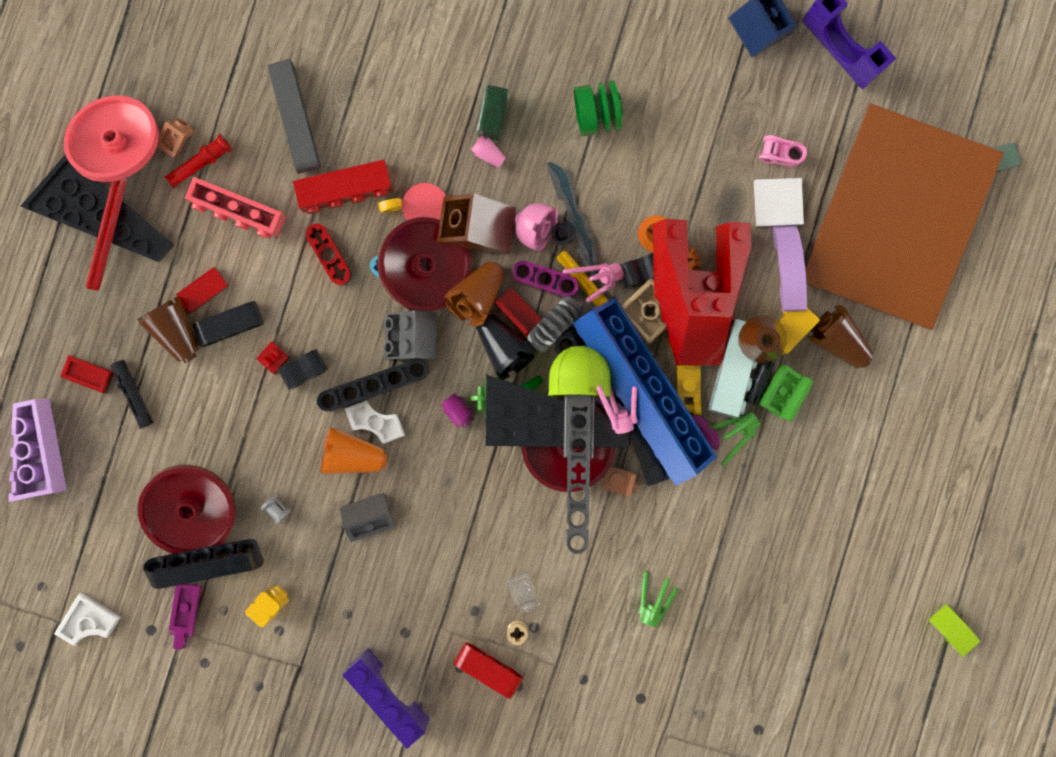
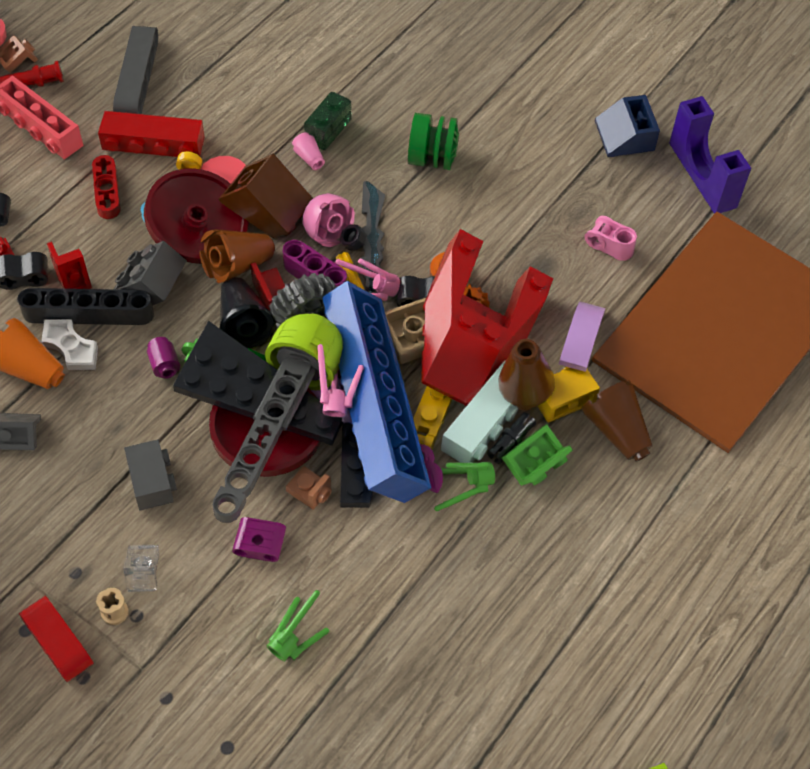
camera: 20 degrees right, 30 degrees down
white tile [754,178,804,227] -> none
none -> red panel [46,242,92,289]
none -> dark grey brick [124,439,177,511]
none -> magenta piece [232,517,286,562]

